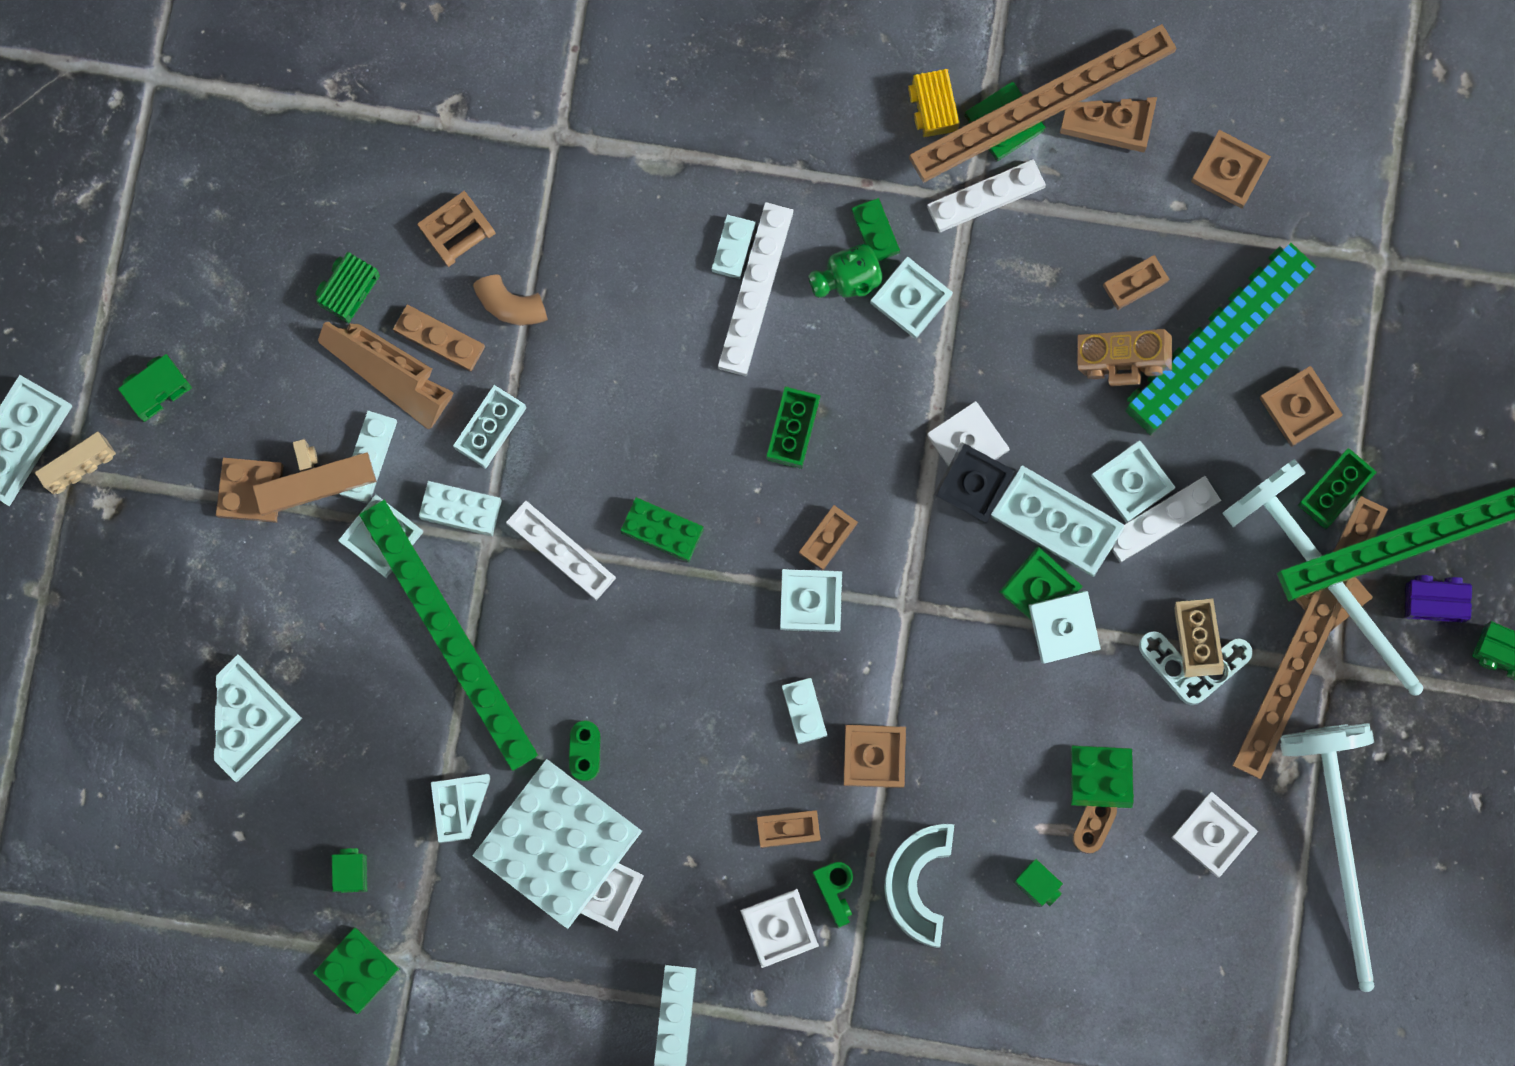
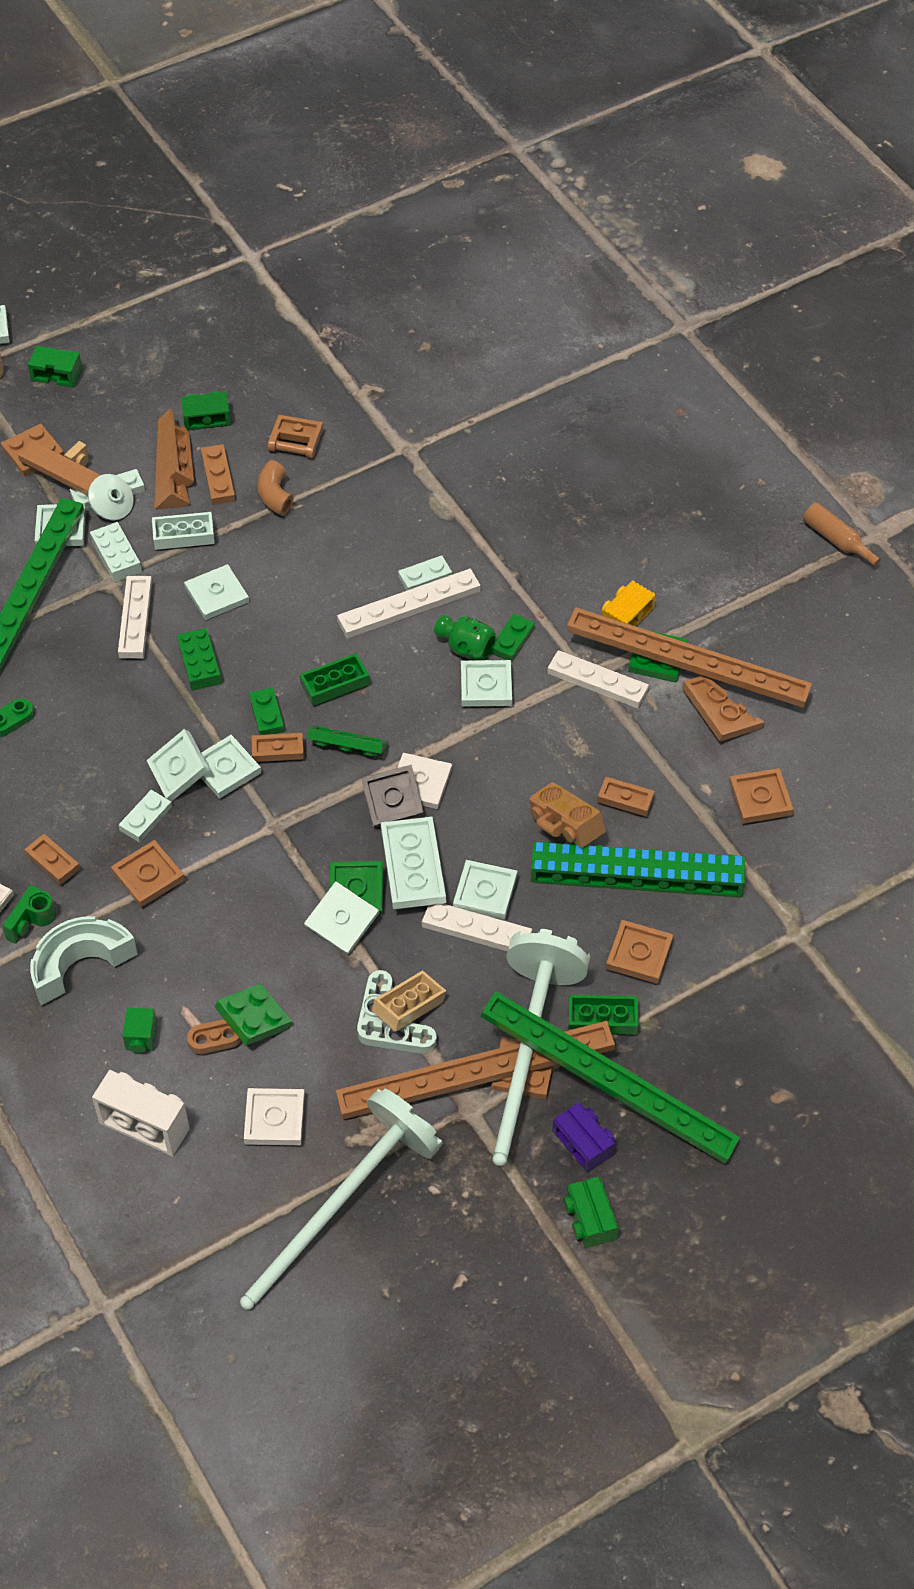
camera: 50 degrees right, 25 degrees down
none -> light aqua dish [88,474,133,521]
none -> white brick [92,1070,190,1157]
none -> light aqua plate [147,729,210,801]
none -> light aqua plate [184,564,249,620]
none -> green plate [249,687,285,735]
none -> green plate [307,725,388,756]

